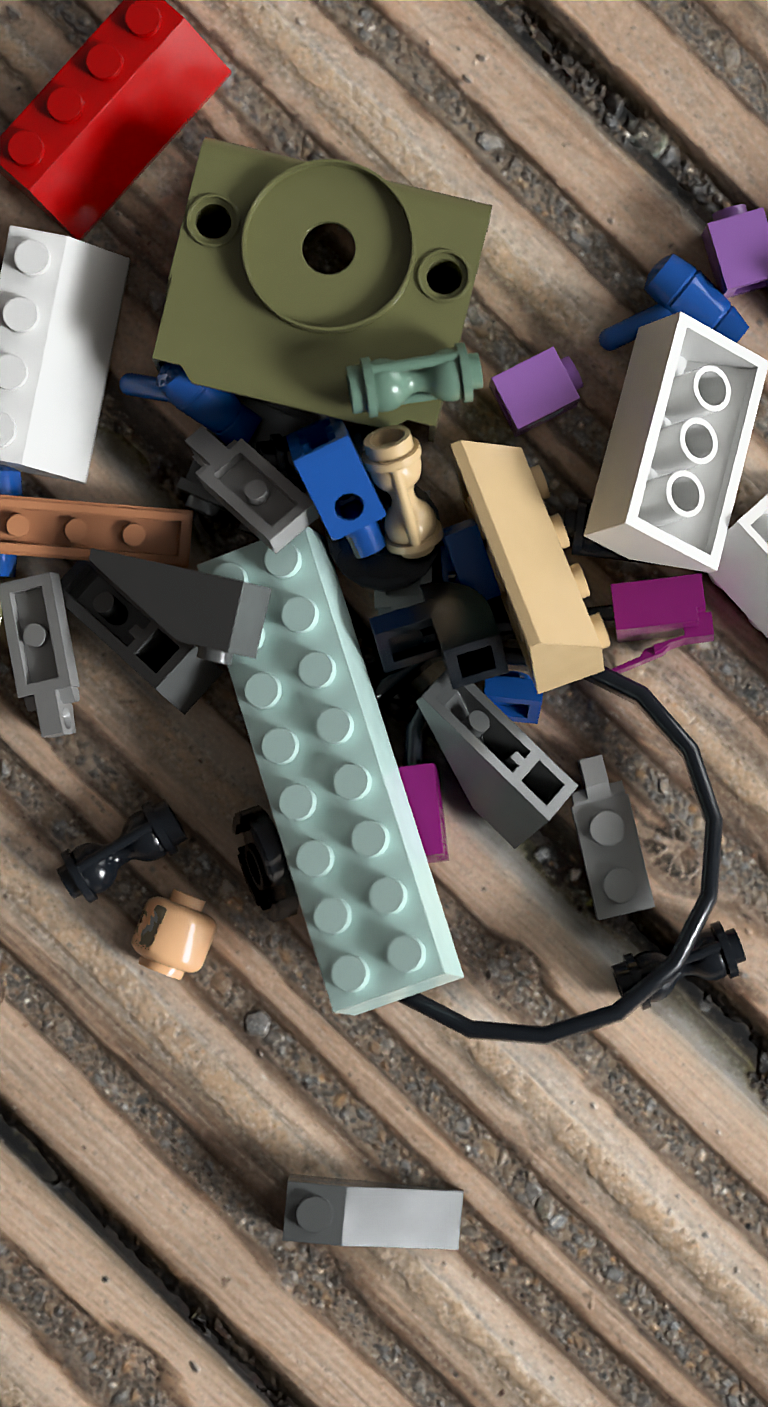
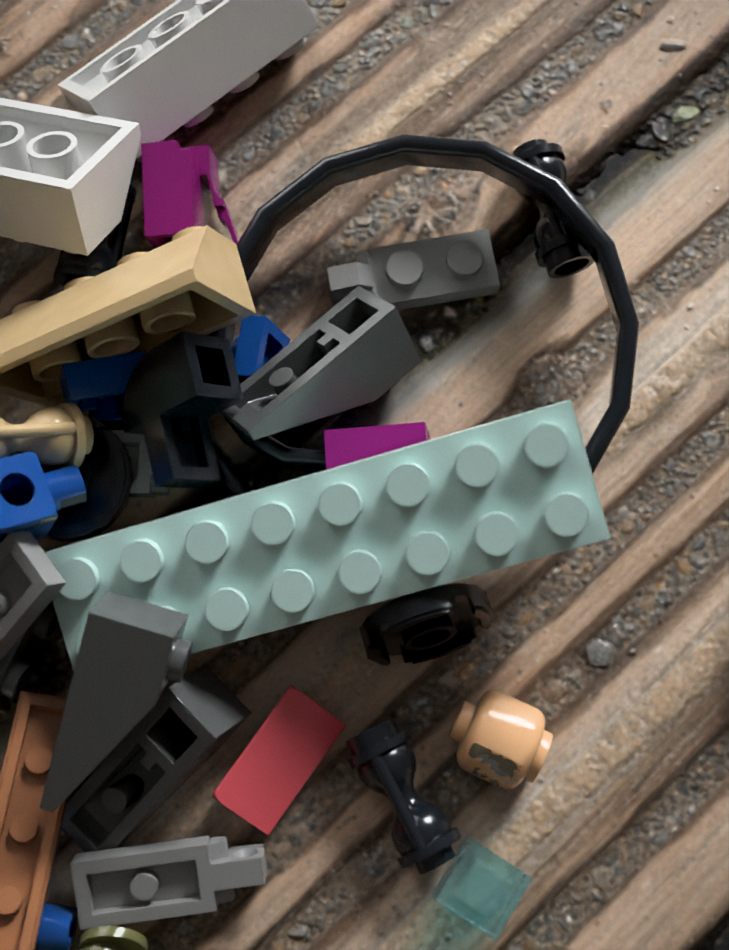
camera: 85 degrees left, 10 degrees down
none -> coral slope [212,685,346,836]
none -> clear light blue brick [431,835,533,941]

